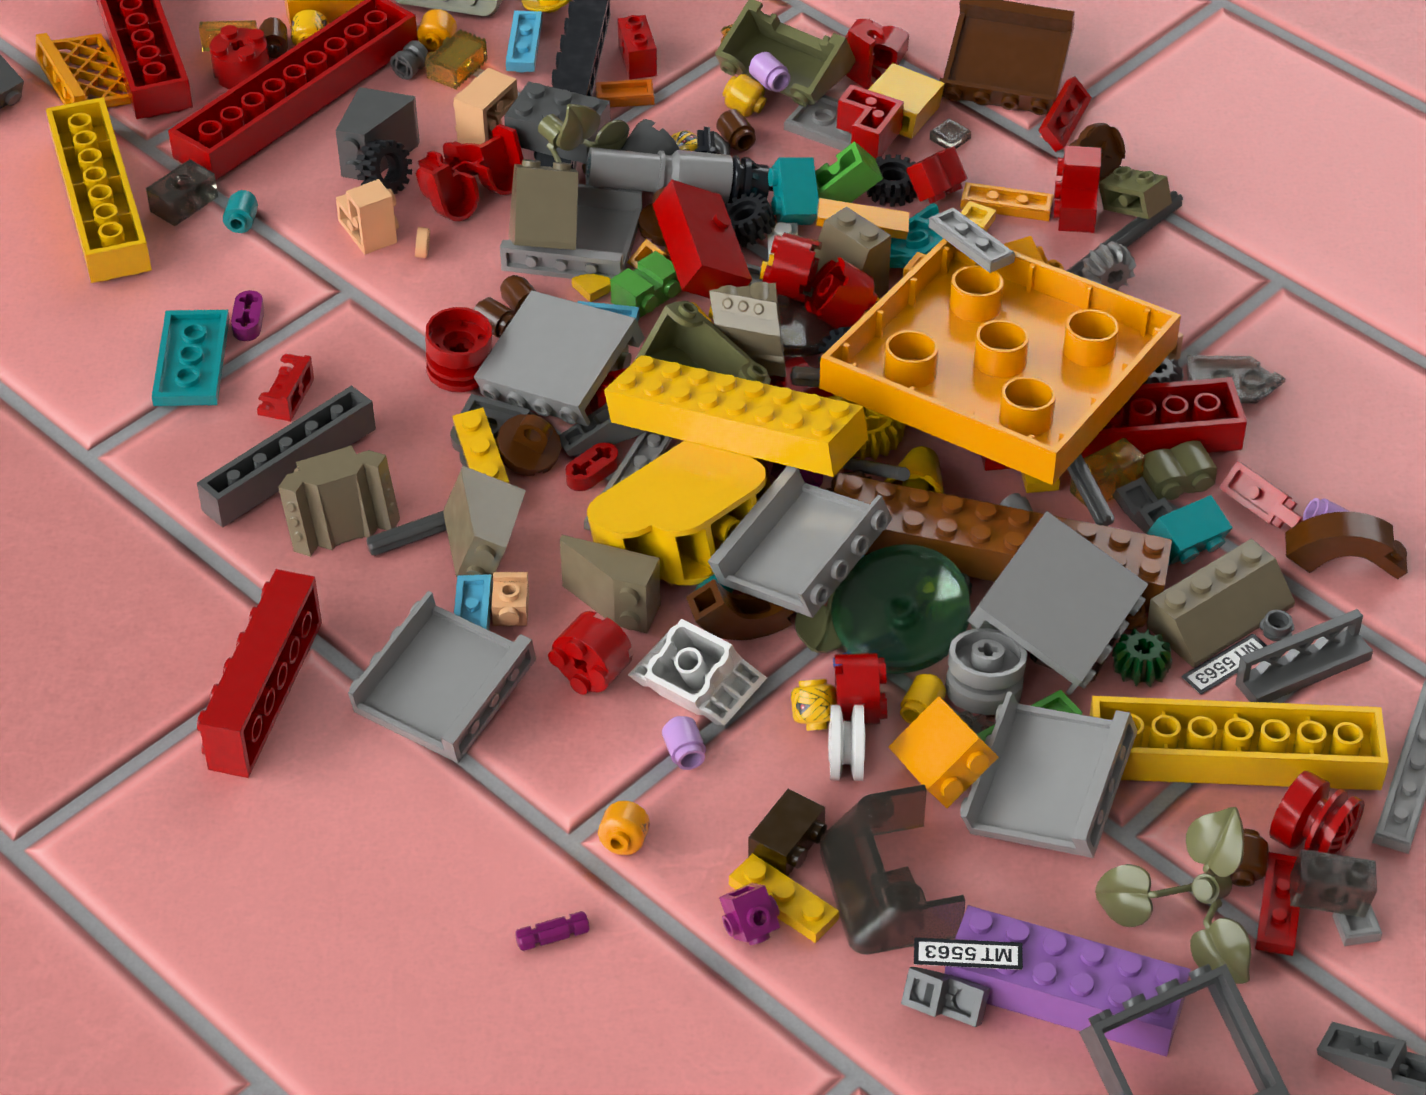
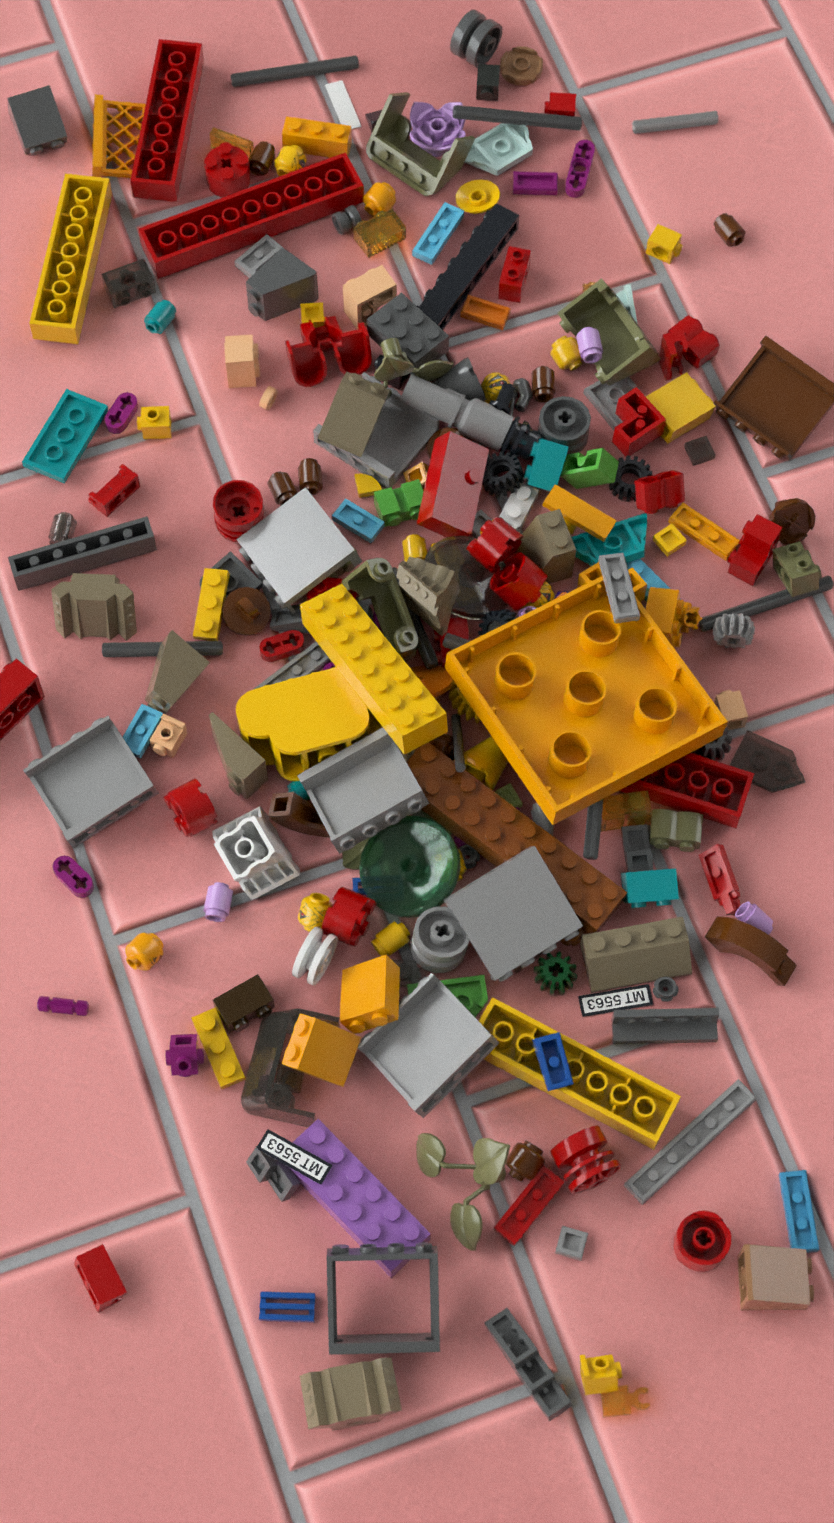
camera: 25 degrees right, 20 degrees up
black tyre [355,140,412,194] -> none
red plate [1038,76,1092,152] -> none
clear smoke brick [1290,849,1377,917] -> none
none -> clear smoke brick [48,512,77,545]
none -> magenta beam [52,855,94,898]
none -> yellow brick [137,406,172,439]
none -> light grey plate [235,234,282,278]
none -> light orange brick [282,1014,361,1087]
none -> yellow plate [300,302,324,327]
none -> blue slope [532,1032,574,1091]
none -> dark grey wheel [538,396,591,454]

